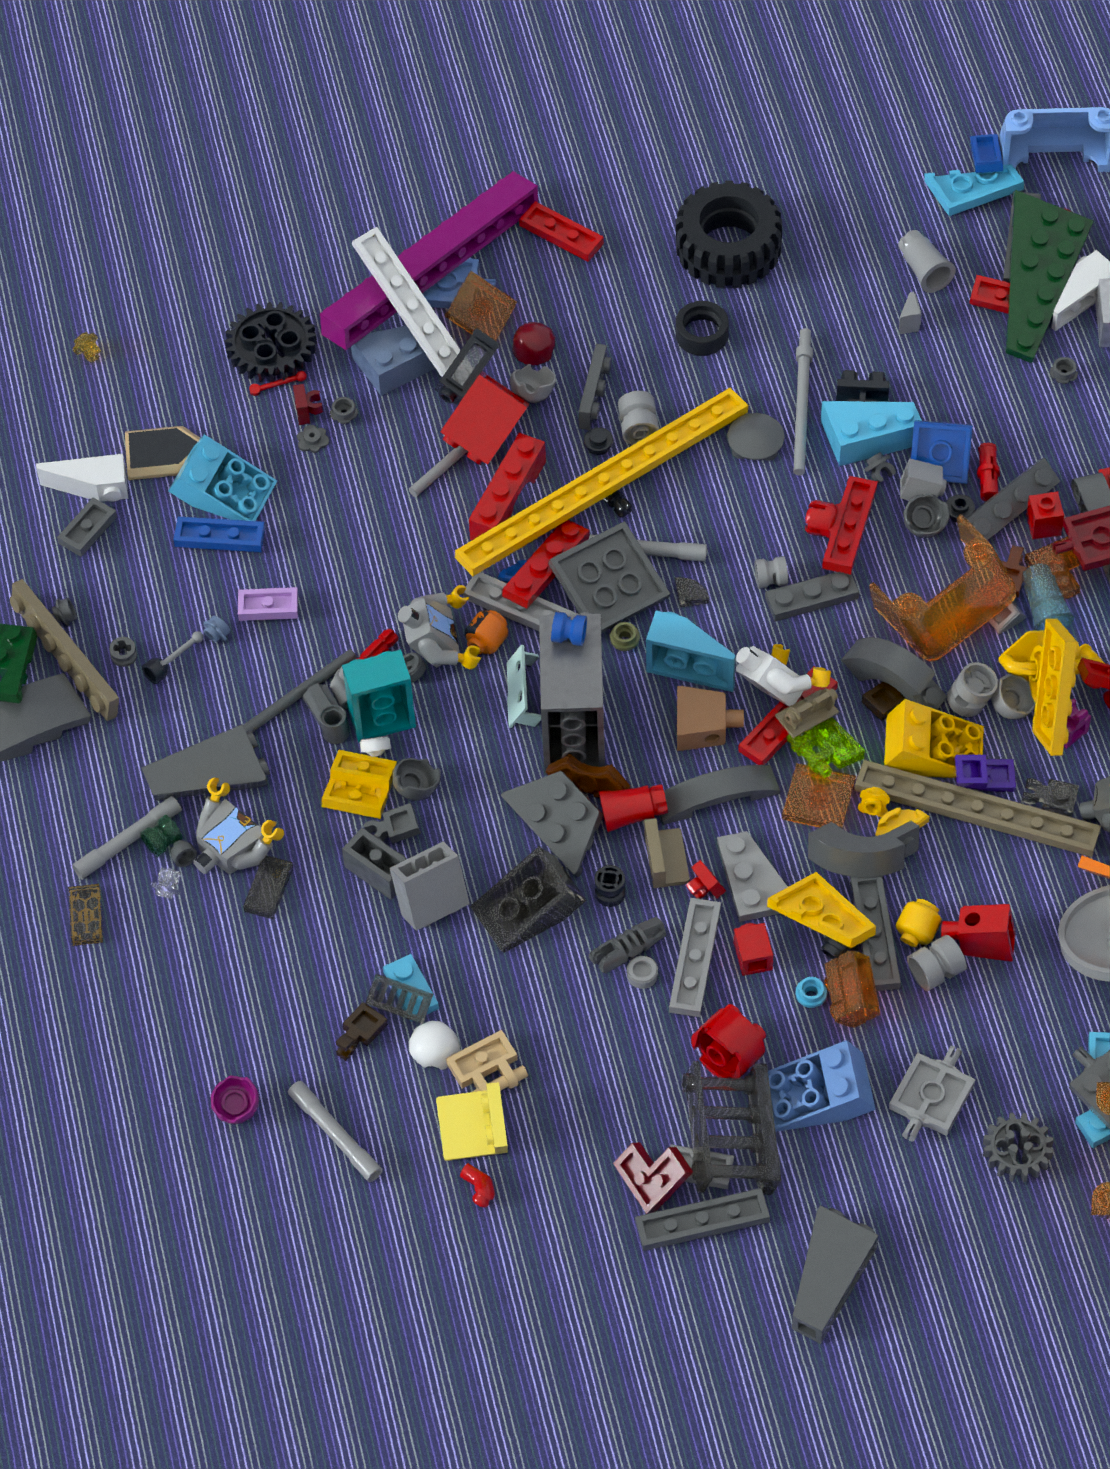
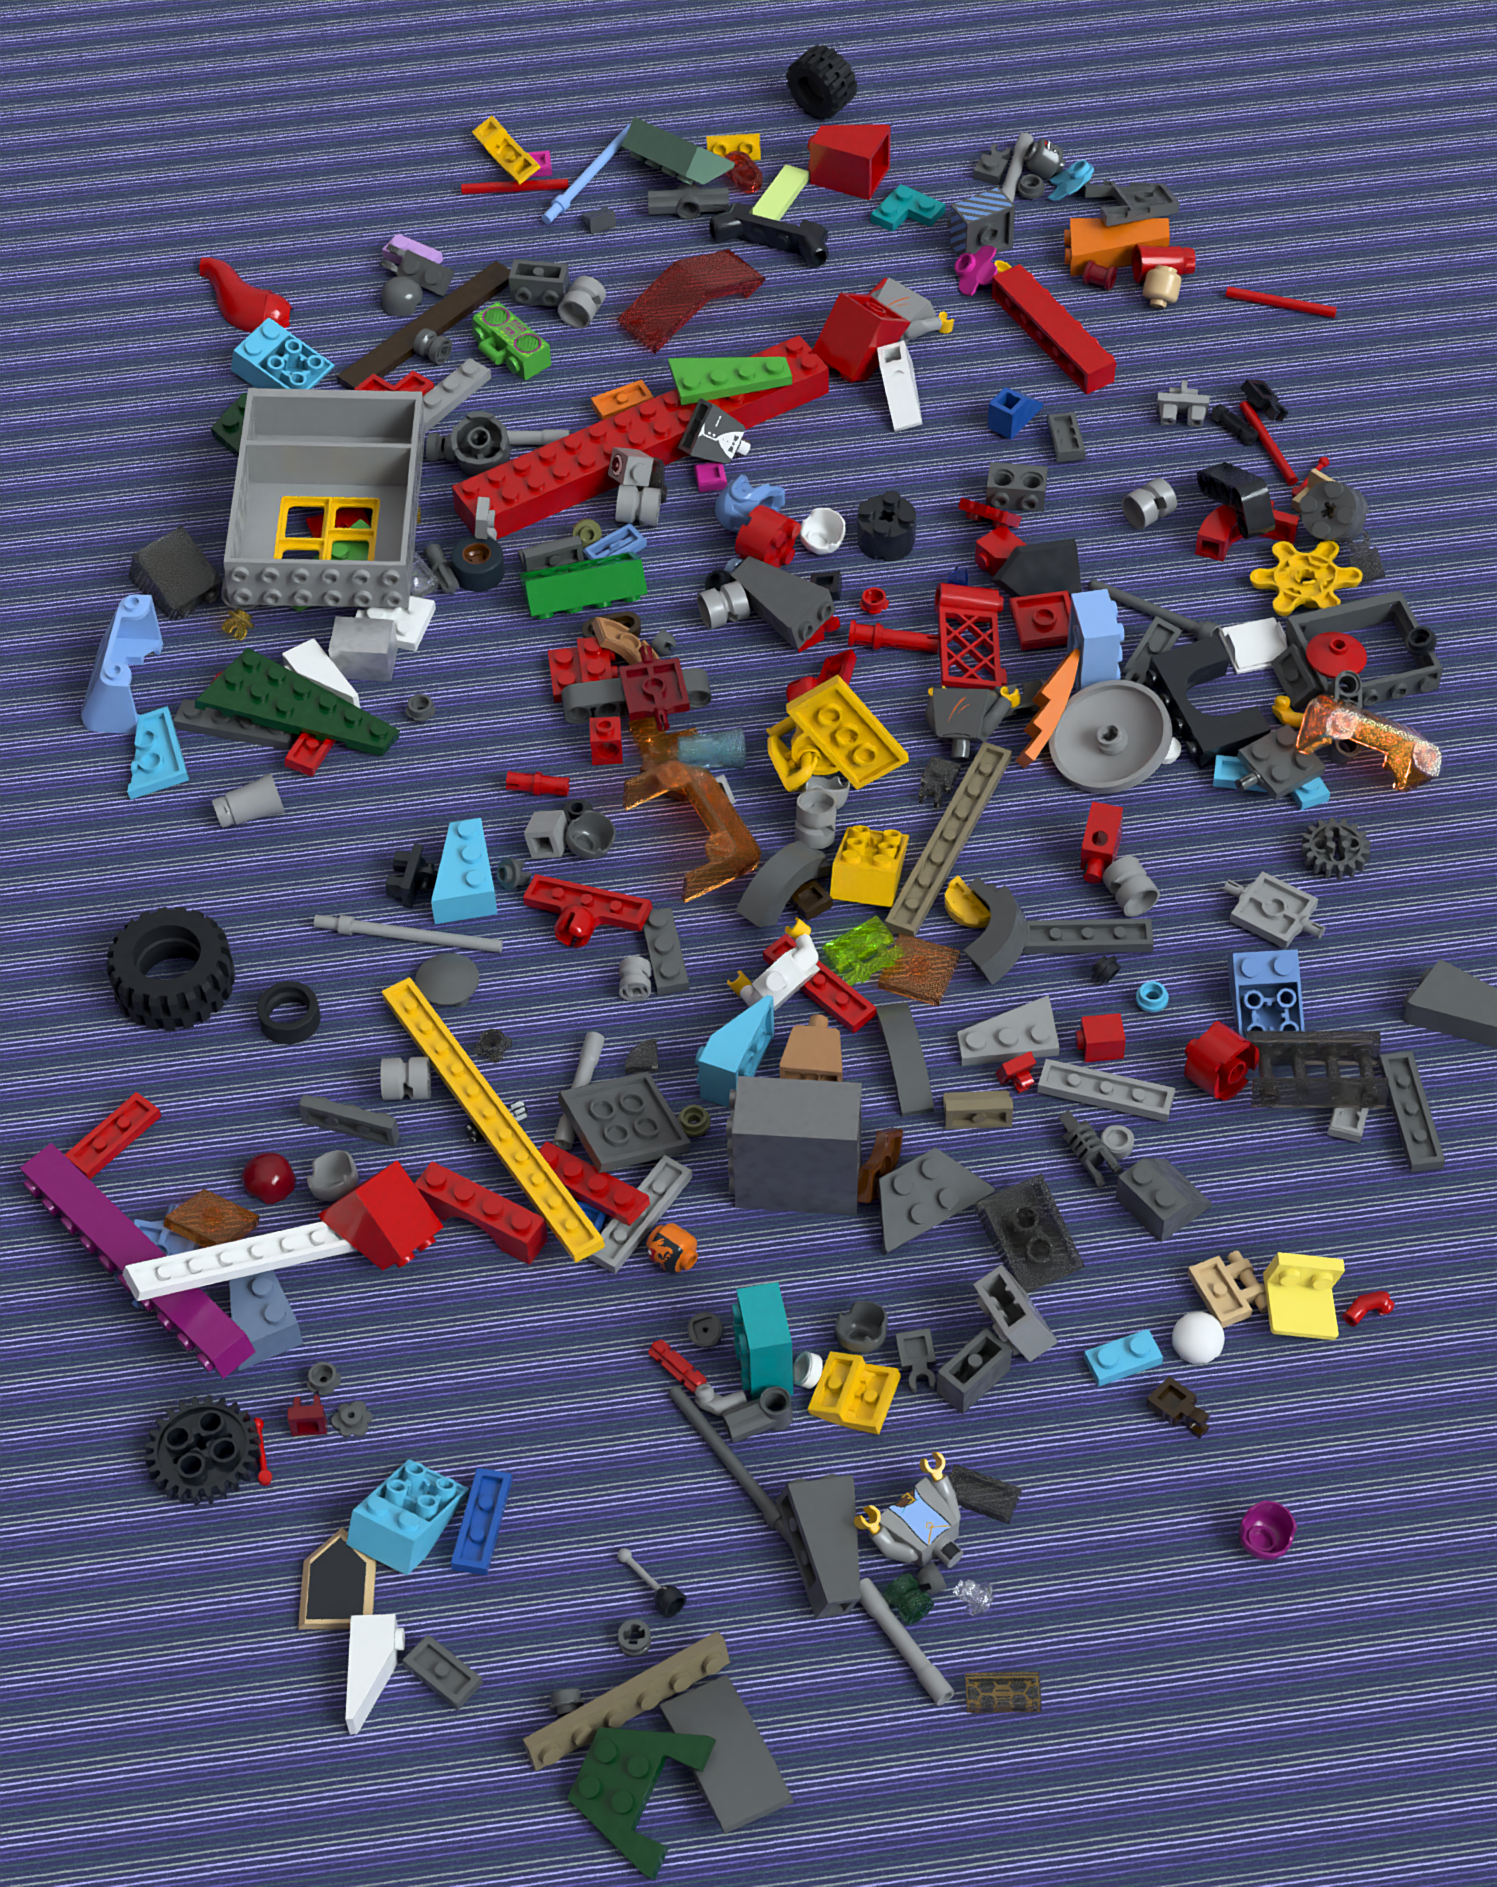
camera: 85 degrees left, 5 degrees down
clear yellow plate [72,332,101,363] -> none
sand blue plate [203,615,231,643] -> none
lavender plate [238,587,298,621] -> none
light grey piece [288,1080,383,1182] -> none
clear smoke slope [365,974,434,1024] -> none
light grey torso [398,585,481,669] -> none
light grey bar [409,445,468,497] -> none
black window [434,328,500,406] -> none
light aqua piece [506,645,541,728] -> none
blue wheel [551,611,587,646] -> none
black plate [584,427,613,455] -> none
black wheel [594,865,626,907] -> none
red plant [598,785,668,833] -> none
plate [613,1142,693,1214] -> none
yellow wing [767,872,876,948] -> none
dark tan hinge [775,688,839,738] -> none
clear orange brick [824,951,881,1028] -> none
yellow plate [858,787,890,817] -> none
yellow head [895,899,942,947] -> none
light grey slope [899,292,921,334] -> none
blue plate [911,420,973,484] -> none
dark purple slope [955,755,1016,792] -> none
dark grey plate [957,458,1061,549] -> none
blue tile [970,134,1003,173] -> none
none -> clear smoke plate [474,1029,512,1063]
none -> dark grey slope [1116,1158,1212,1243]

